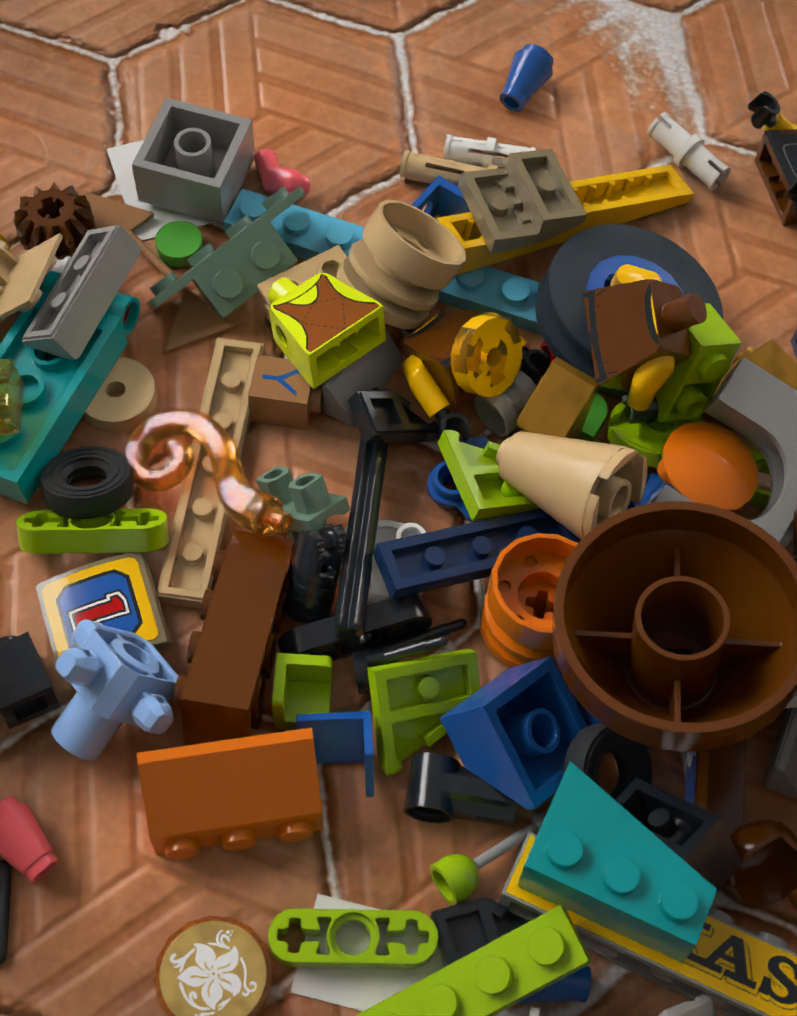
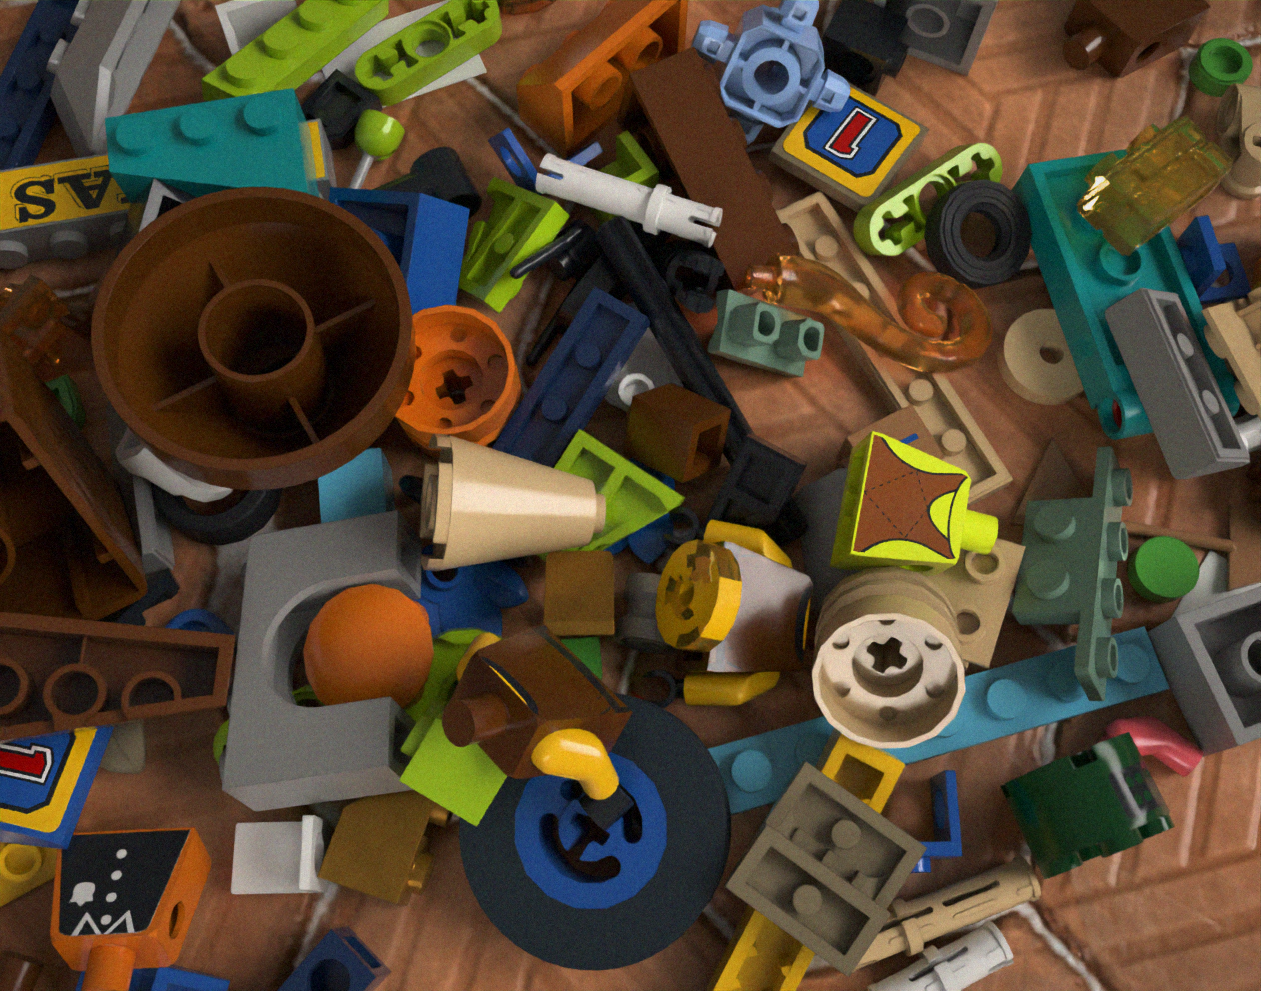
camera: 145 degrees right, 10 degrees up
none -> white pin [536,153,723,248]
none -> reddish brown brick [623,383,731,483]
none -> dark green brick [1000,732,1175,879]

